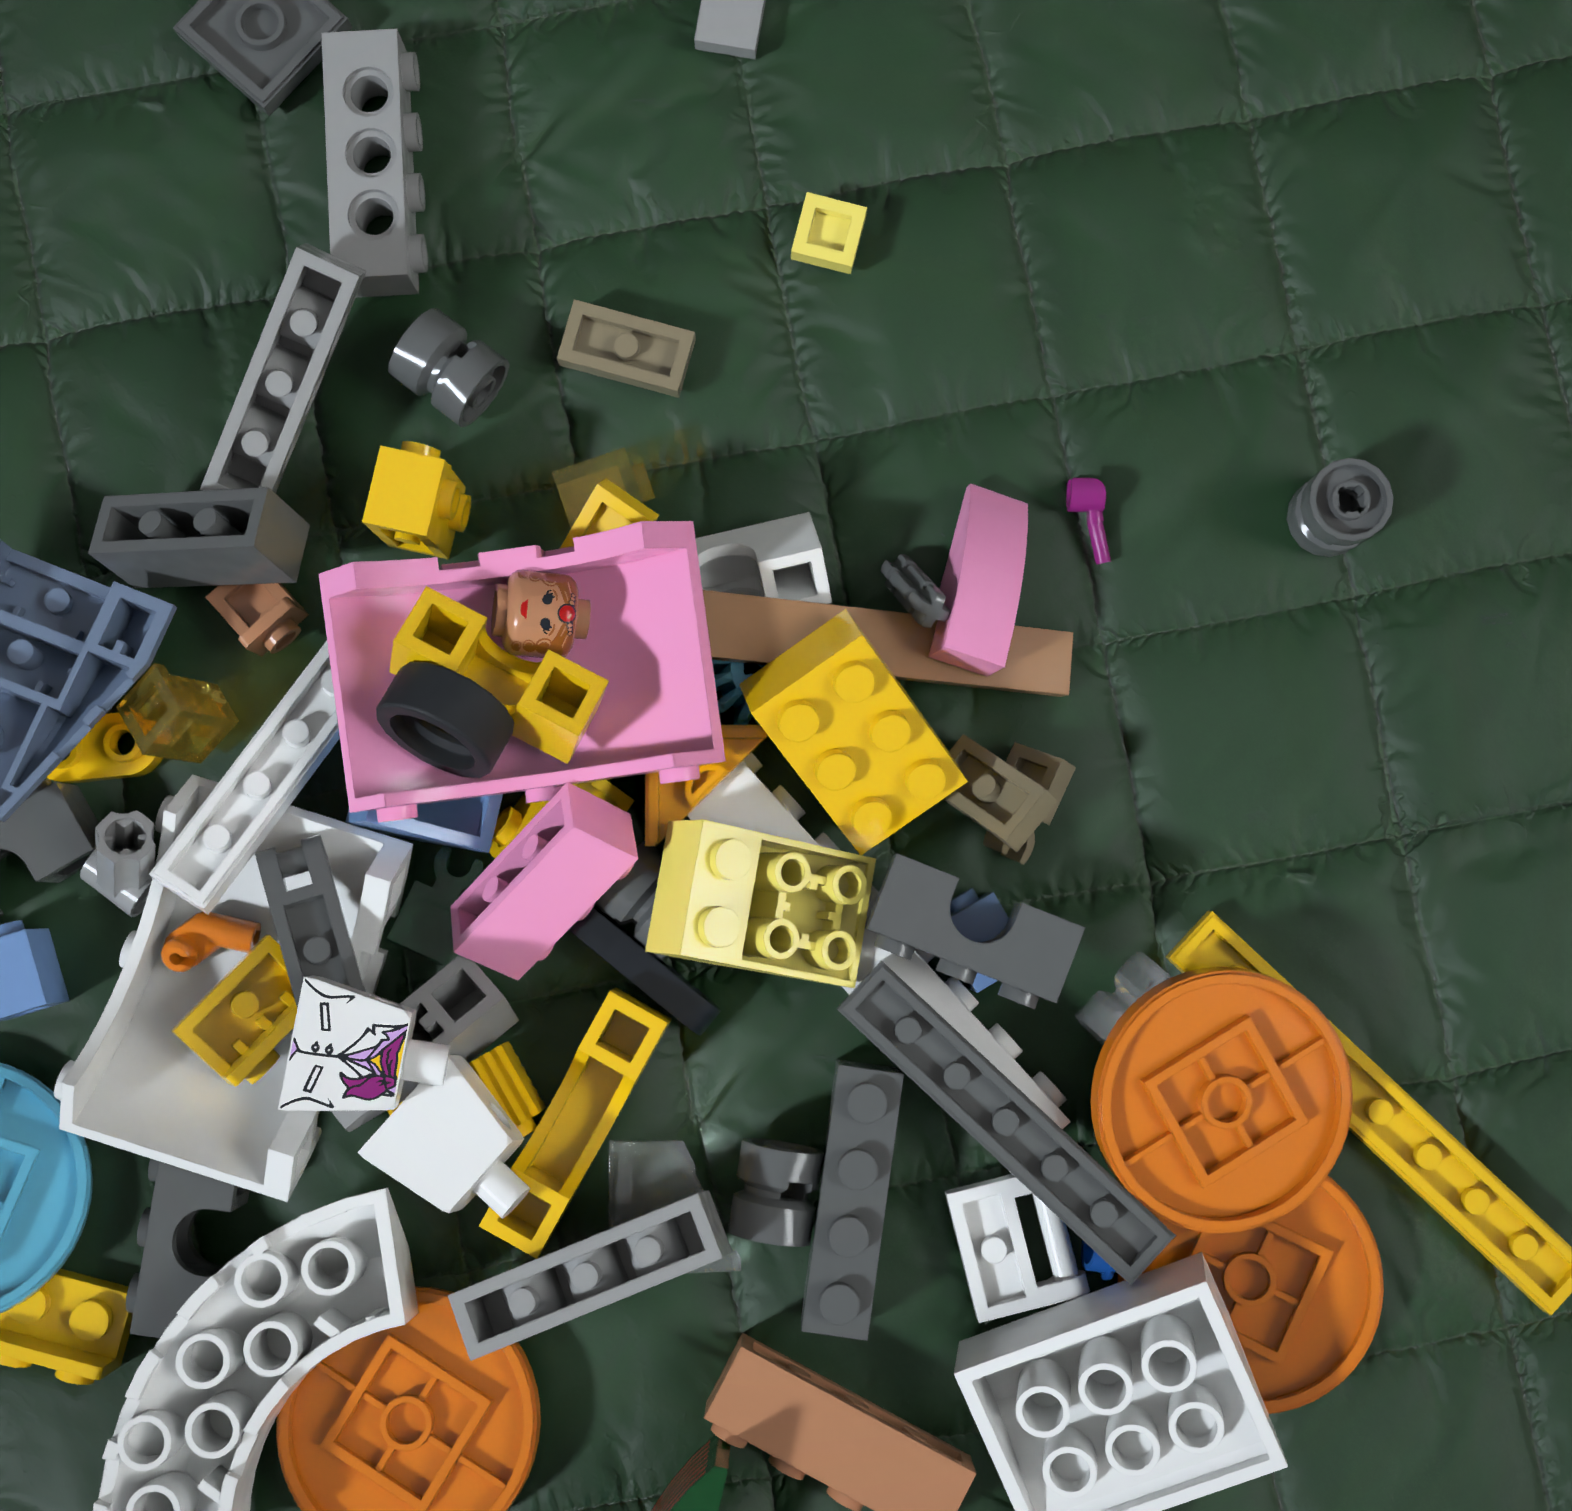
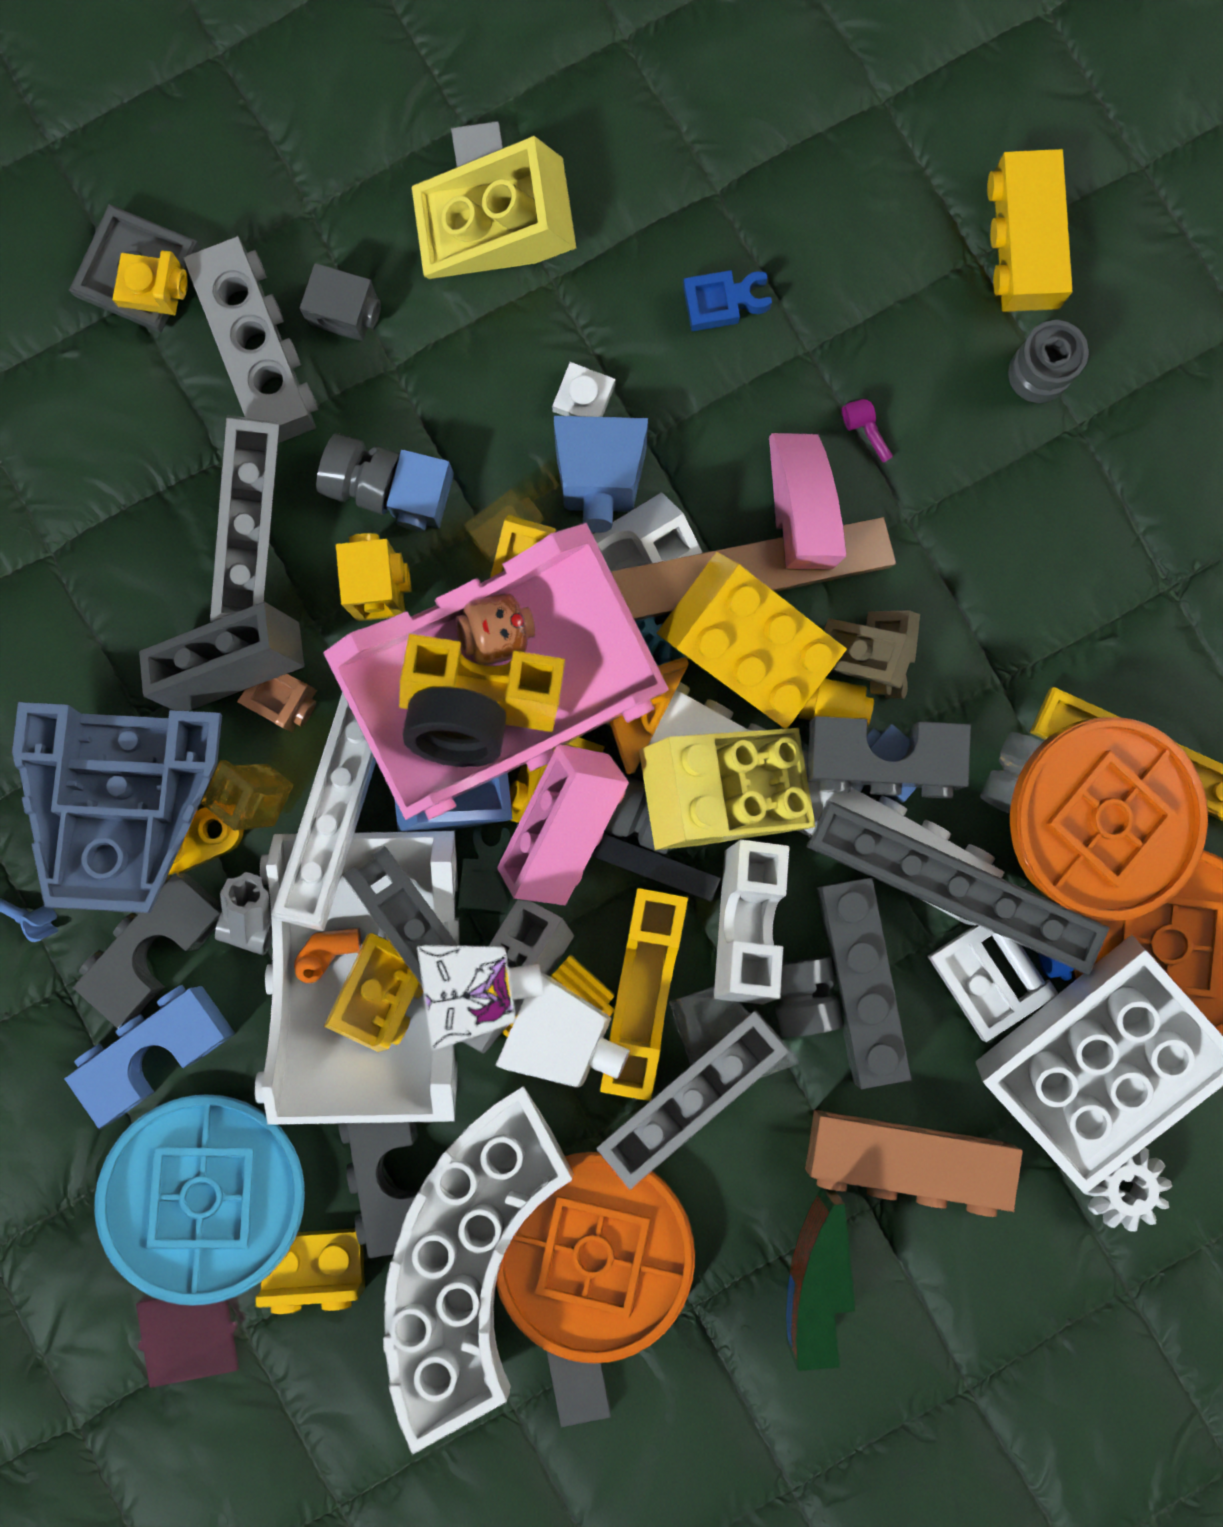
camera: 15 degrees left, 0 degrees up
dark tan plate [557,299,696,398] -> none
light yellow plate [791,192,867,274] -> none
dark grey axle [880,554,950,628] -> none
none -> yellow bracket [112,250,188,315]
none -> dark grey brick [300,263,381,342]
none -> medium blue brick [386,449,454,532]
none -> light yellow slope [411,136,576,279]
none -> white plate [552,362,615,417]
none -> medium blue torso [554,416,648,533]
none -> blue plate [683,270,772,332]
none -> white arch [714,840,789,1004]
none -> yellow brick [798,678,874,727]
none -> yellow brick [987,149,1072,312]

